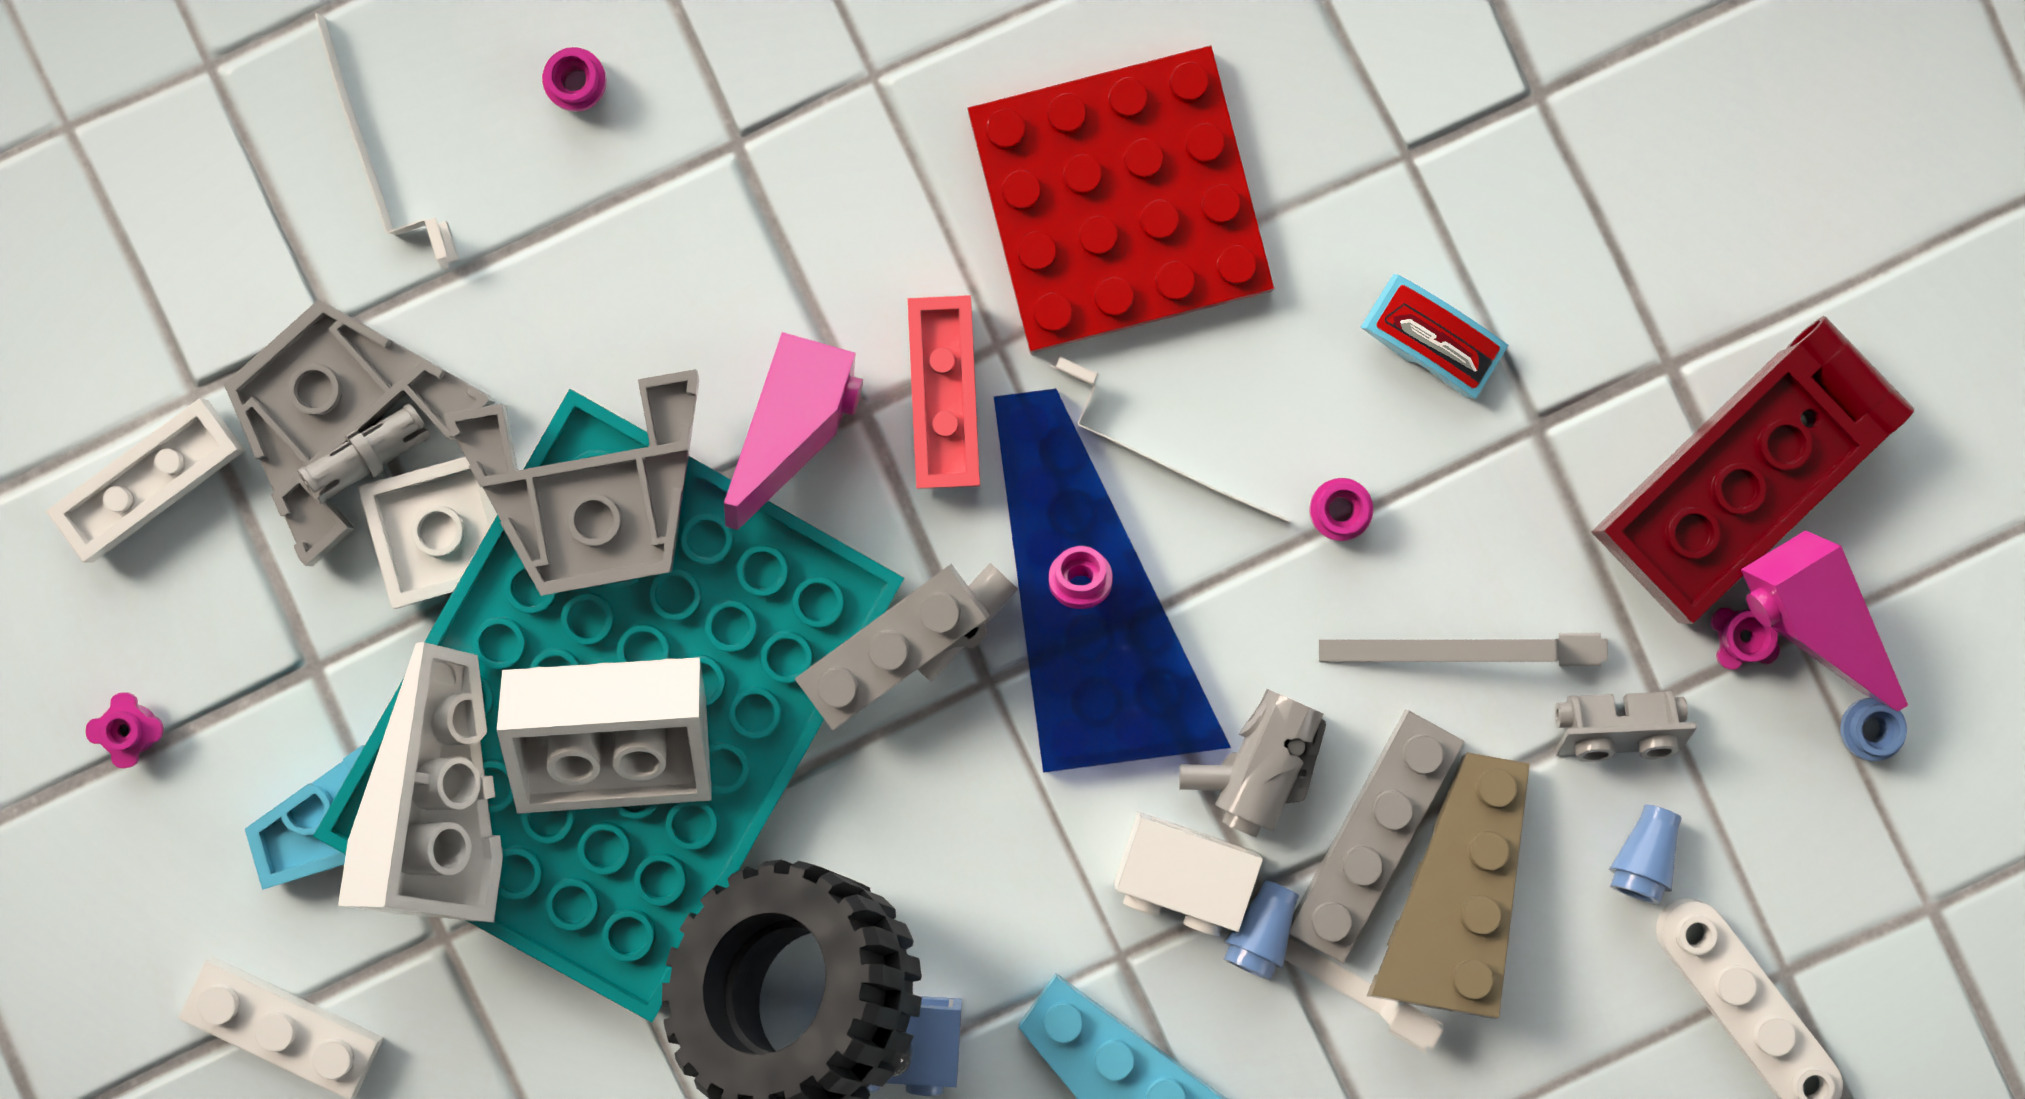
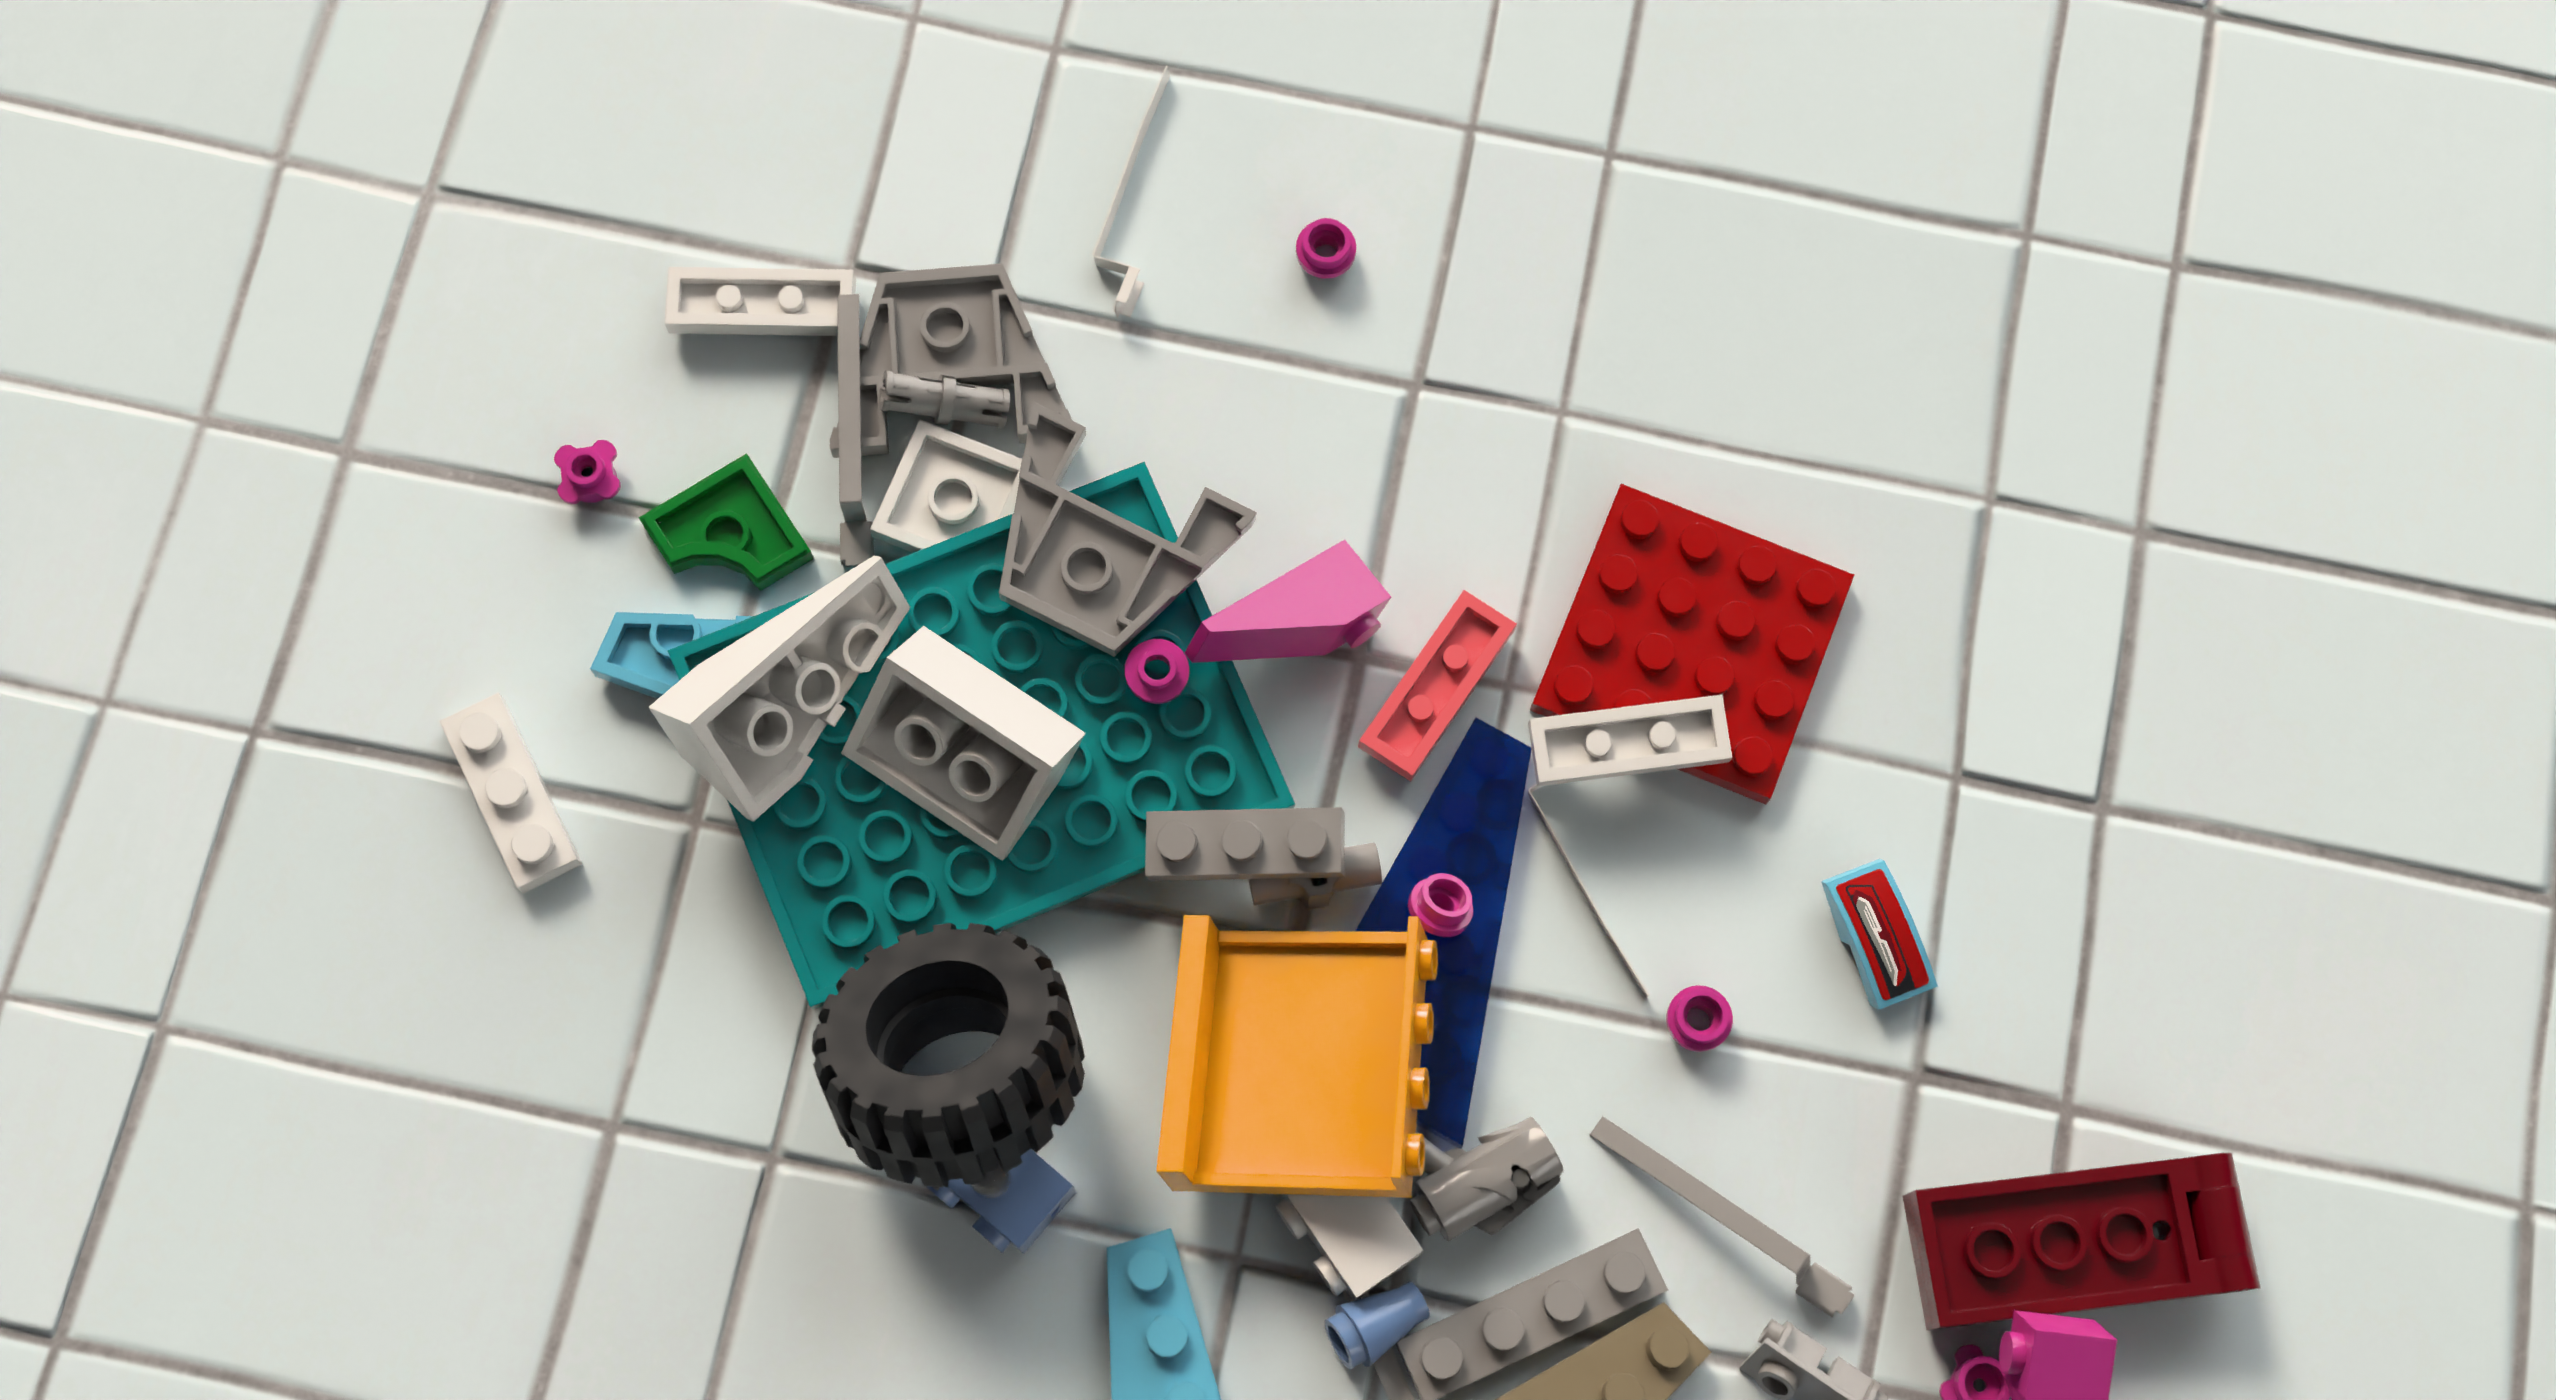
camera: 30 degrees right, 15 degrees down
none -> green tile [638,453,814,591]
none -> light grey piece [837,294,874,566]
none -> dark pink plate [1125,639,1189,704]
none -> light orange panel [1156,915,1438,1198]
none -> white plate [1528,695,1732,787]

